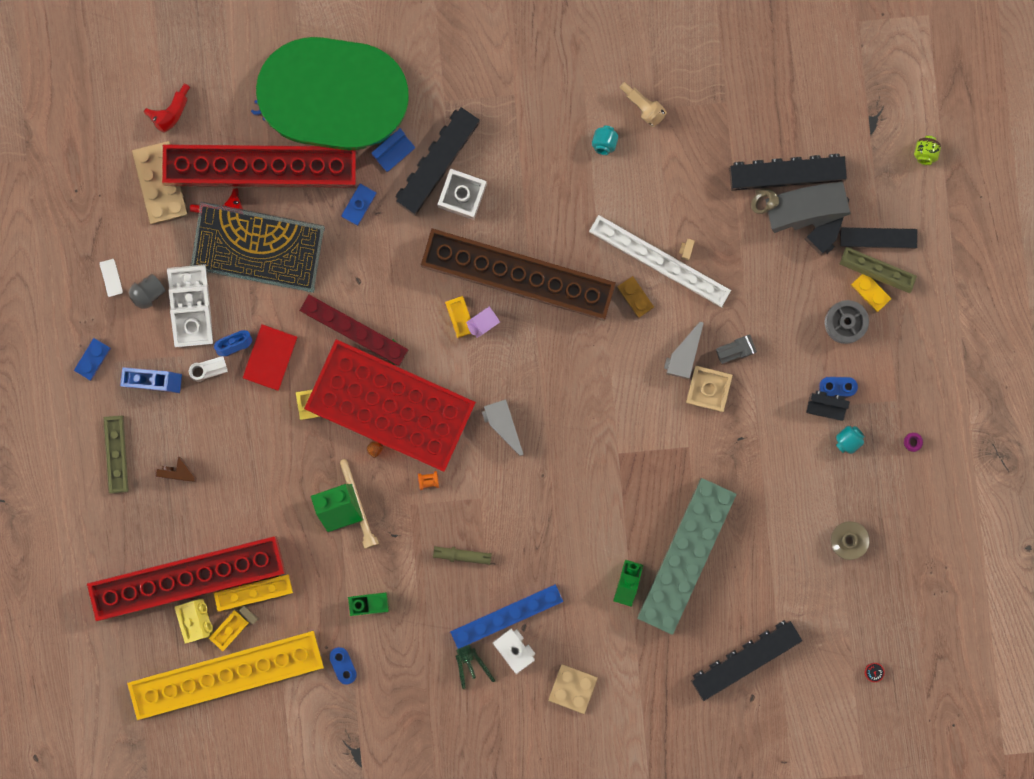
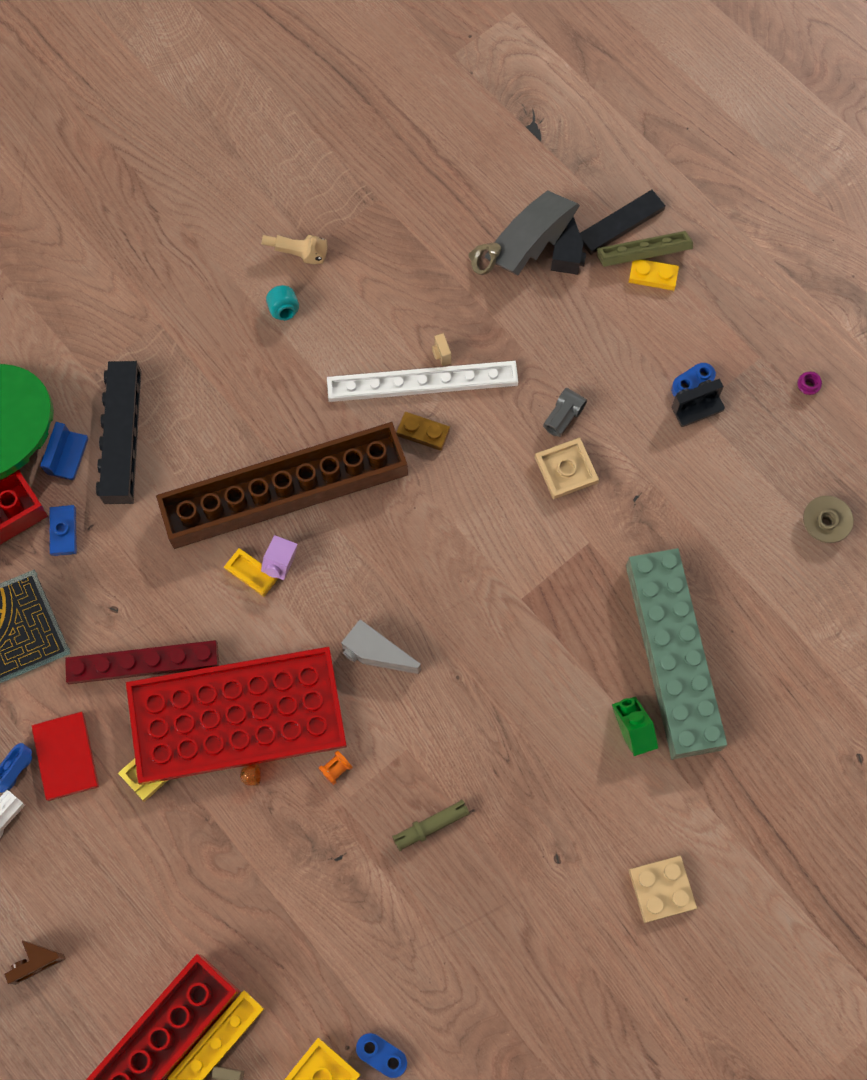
camera: 35 degrees left, 15 degrees down
green slope [310,484,364,532] -> none
tan piece [340,459,379,549] -> none
green slope [348,592,390,616] -> none
white brick [437,169,487,220] -> none
blue plate [450,584,563,649] -> none
clear green plant [455,645,495,689] -> none
white brick [493,628,535,674] -> none
light grey slope [664,322,703,380] -> none
black brick [690,620,803,701] -> none
black brick [729,154,847,191] -> none
flat silver wheel [825,300,869,344] -> none
teal head [836,426,865,454] -> none
lime head [914,136,941,165] -> none

